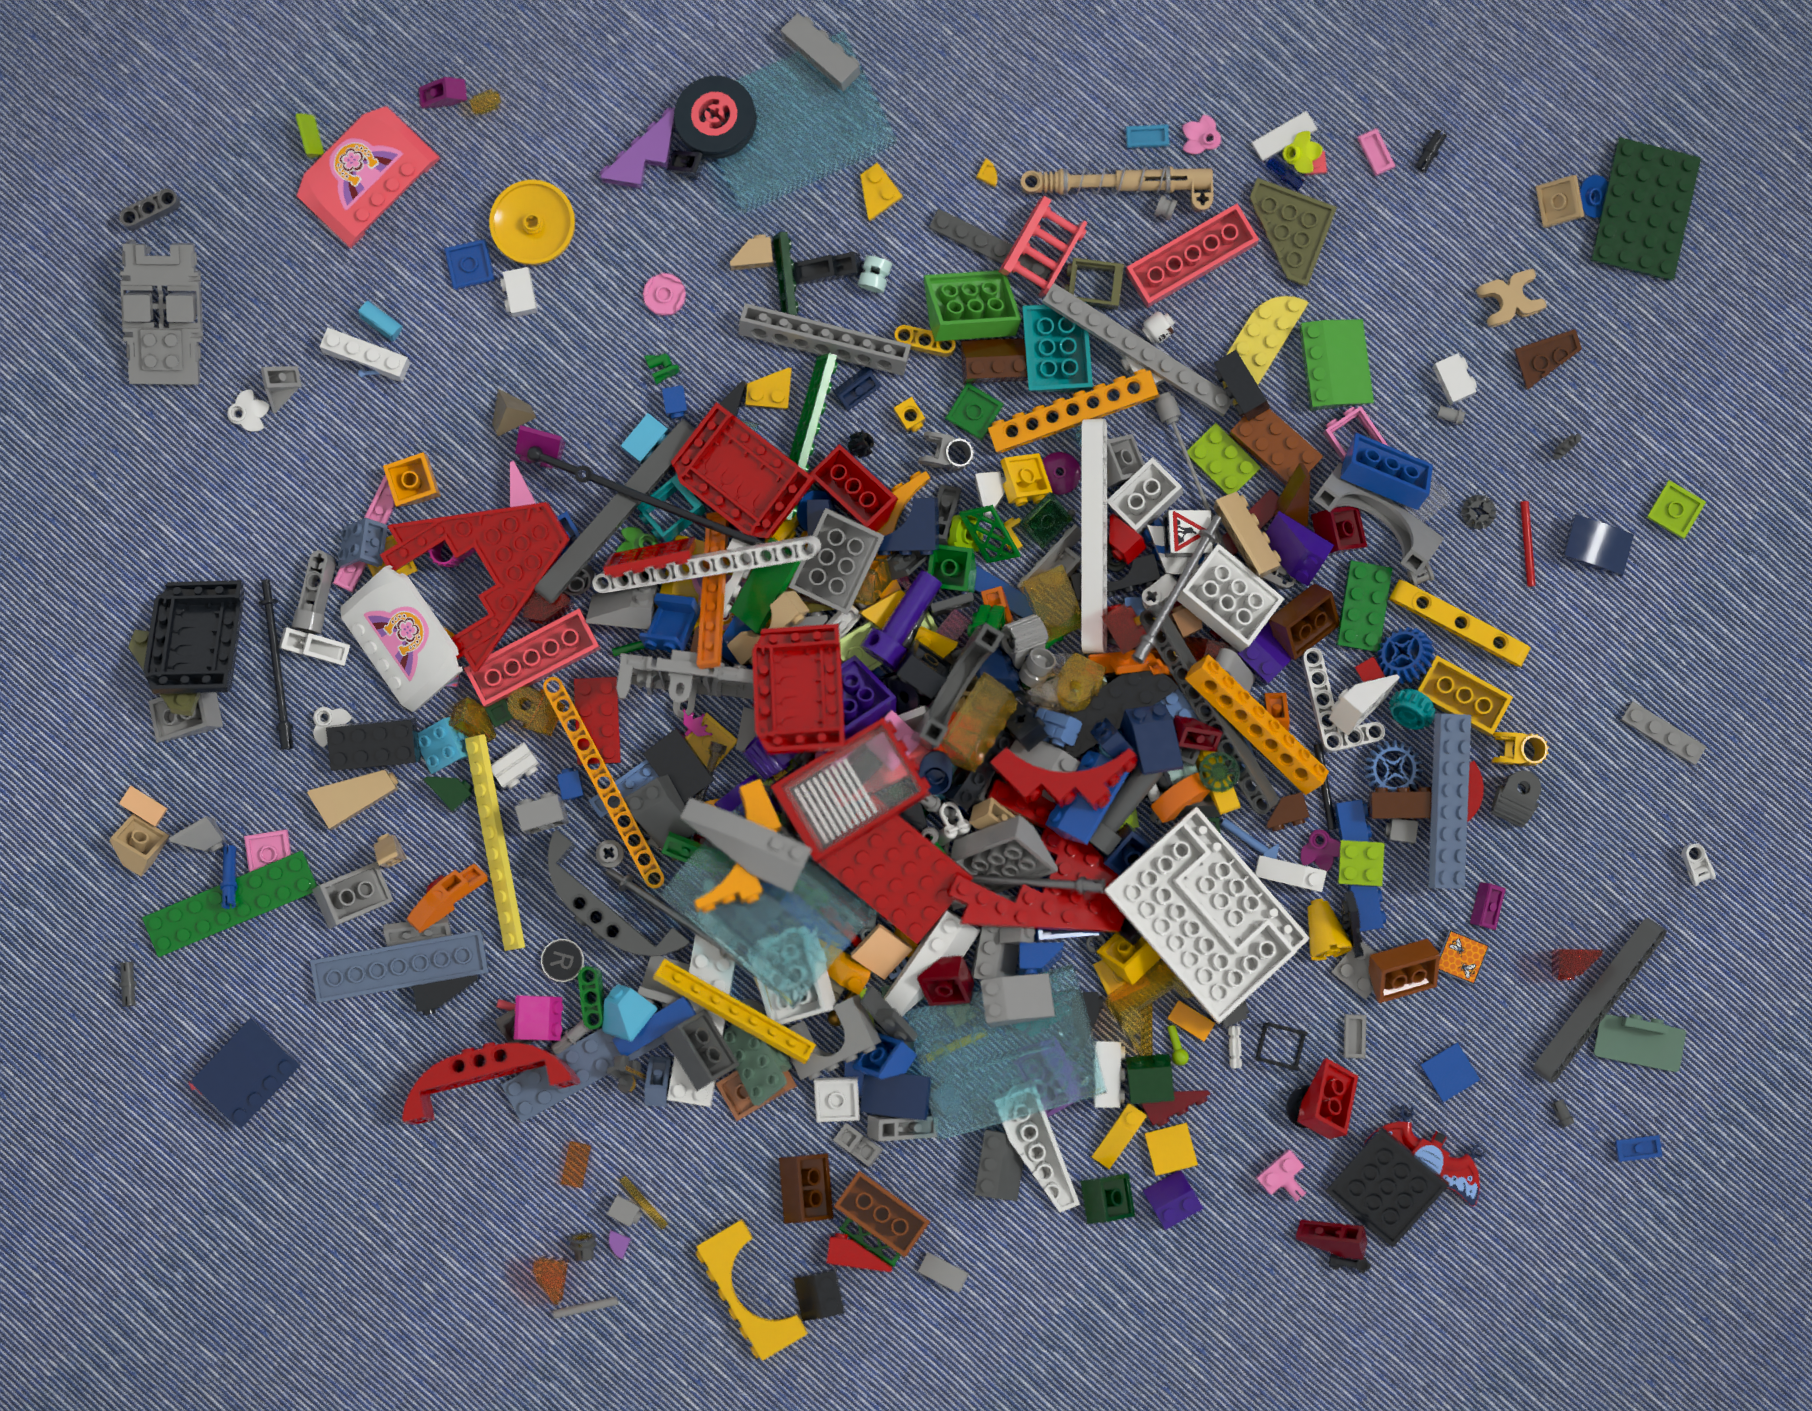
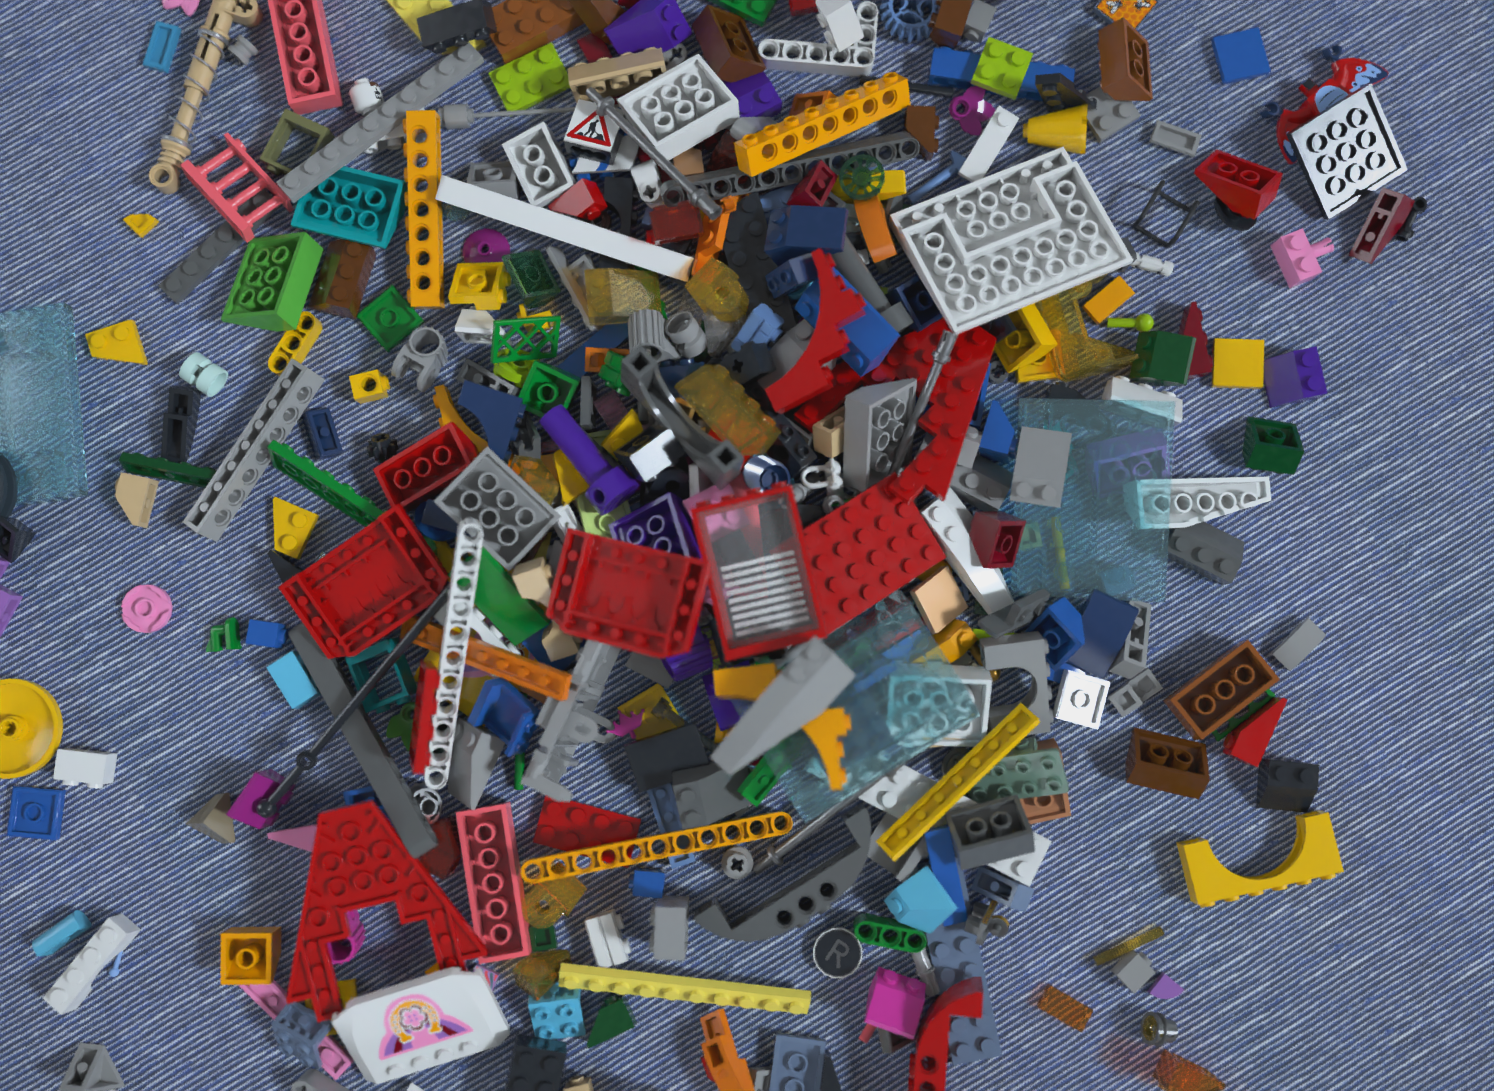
camera: 75 degrees left, 0 degrees up
light grey bar [553,1296,619,1319] -> none
yellow slope [1091,1103,1147,1169] -> none

